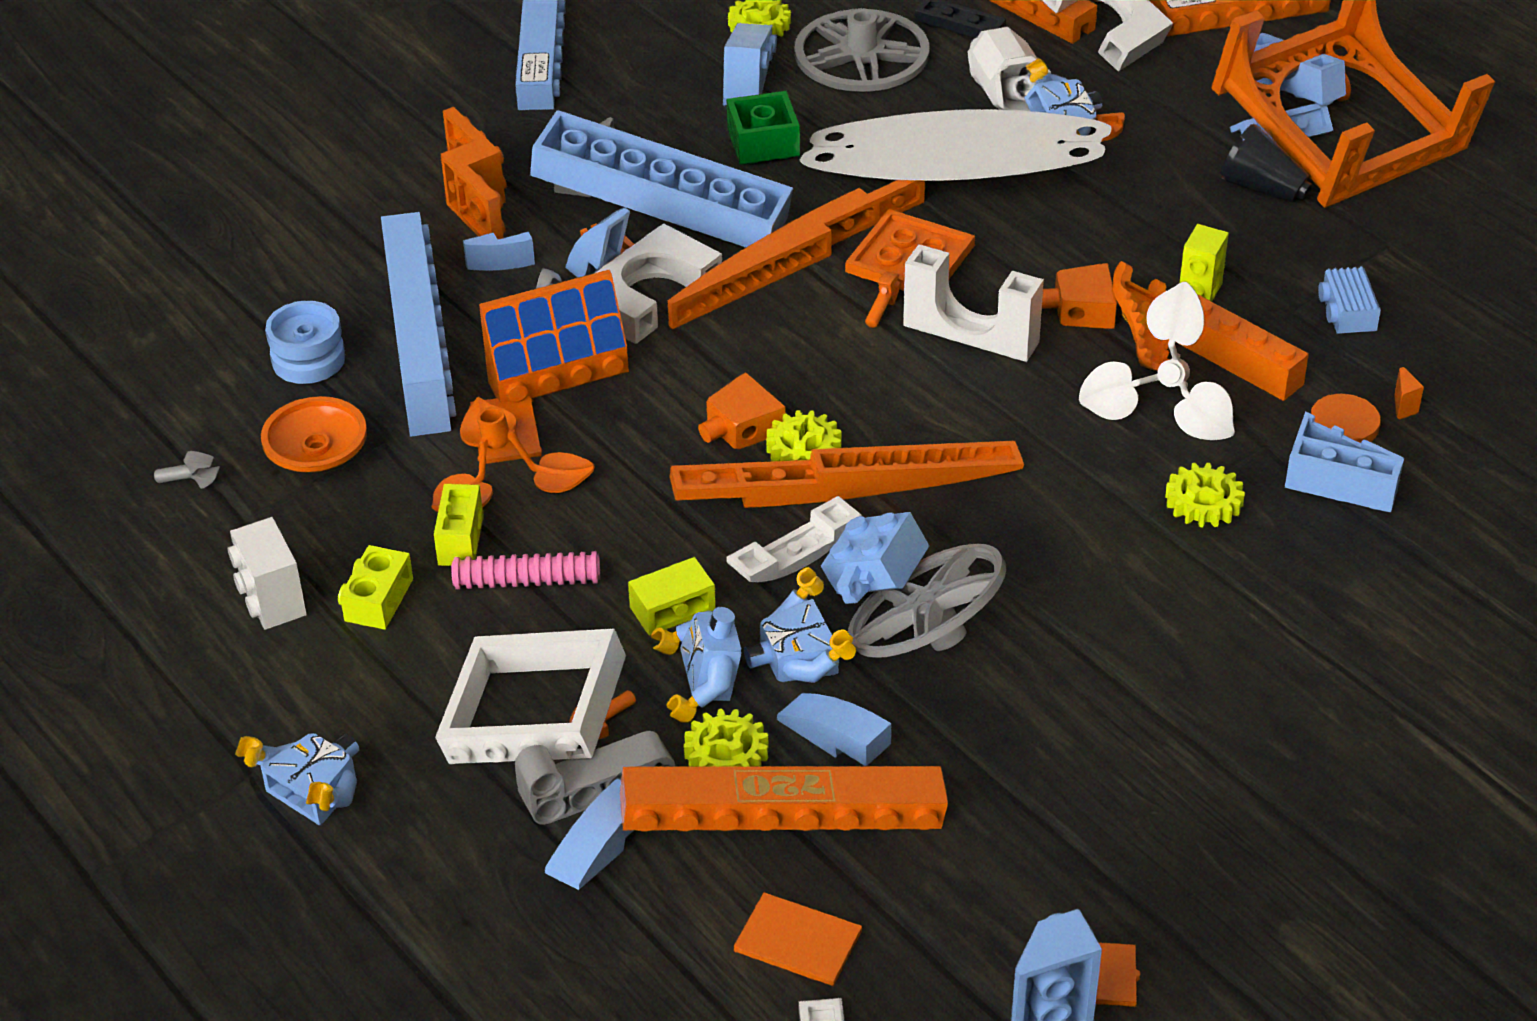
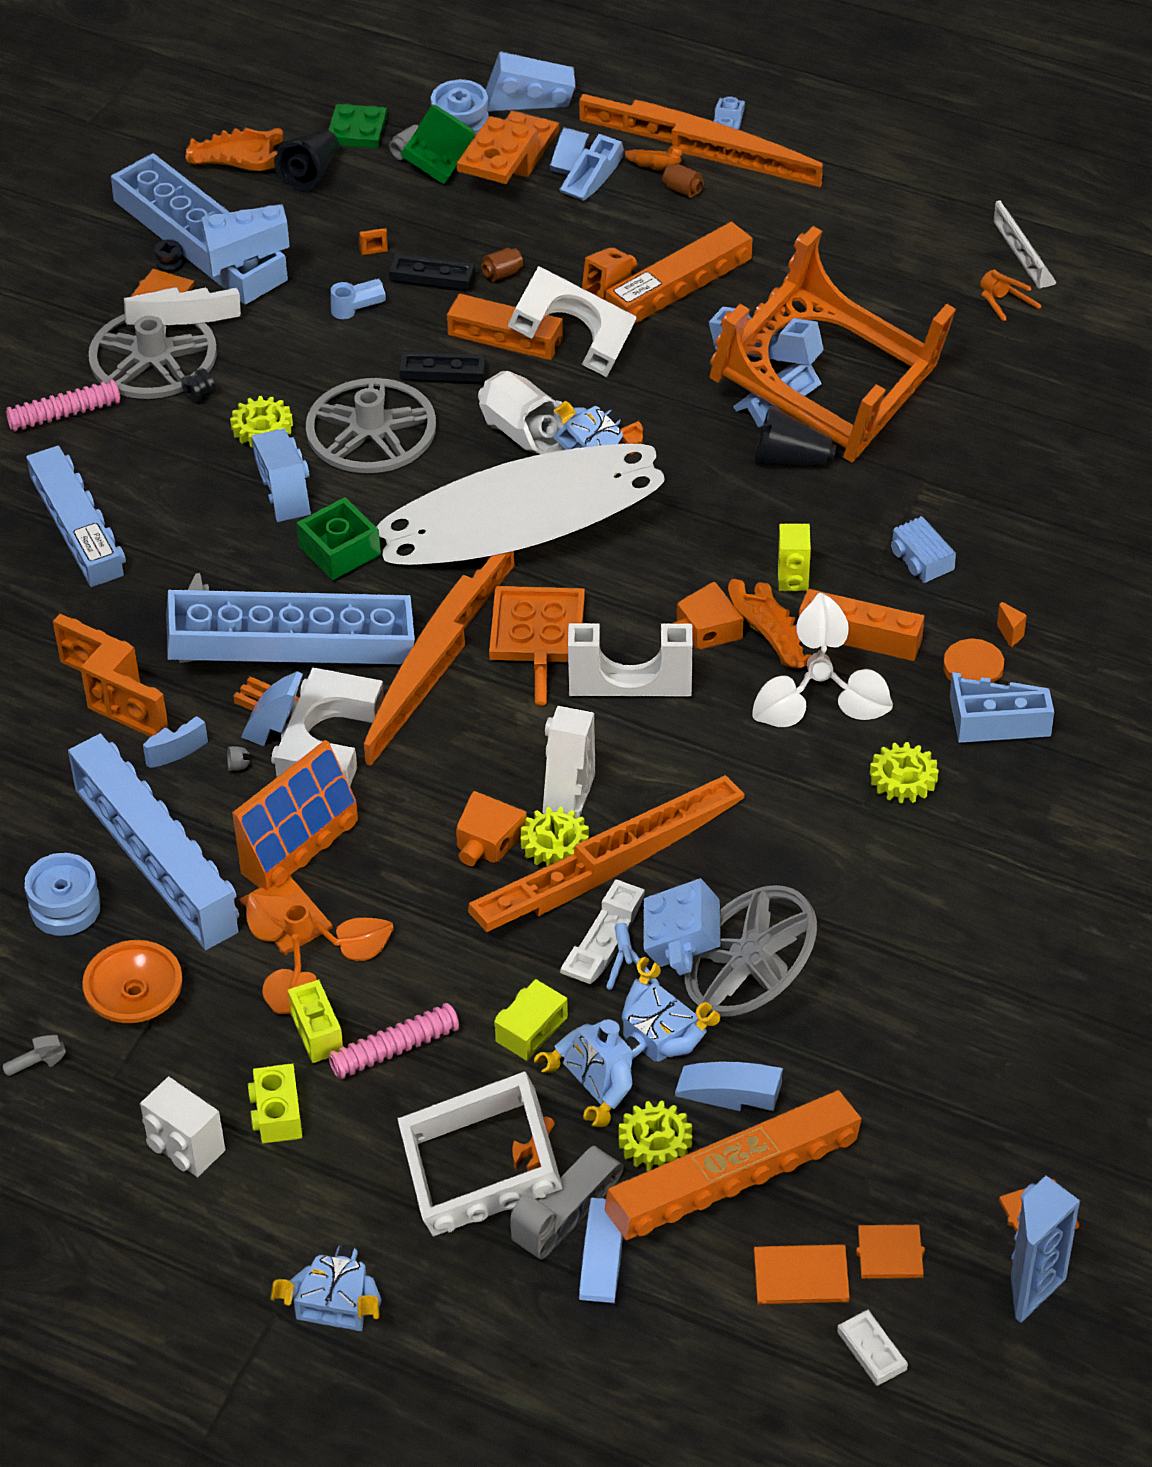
camera: 25 degrees left, 5 degrees up
none -> white wedge [543,706,595,819]
none -> light blue plant [607,923,659,990]
none -> orange piece [856,1225,925,1279]

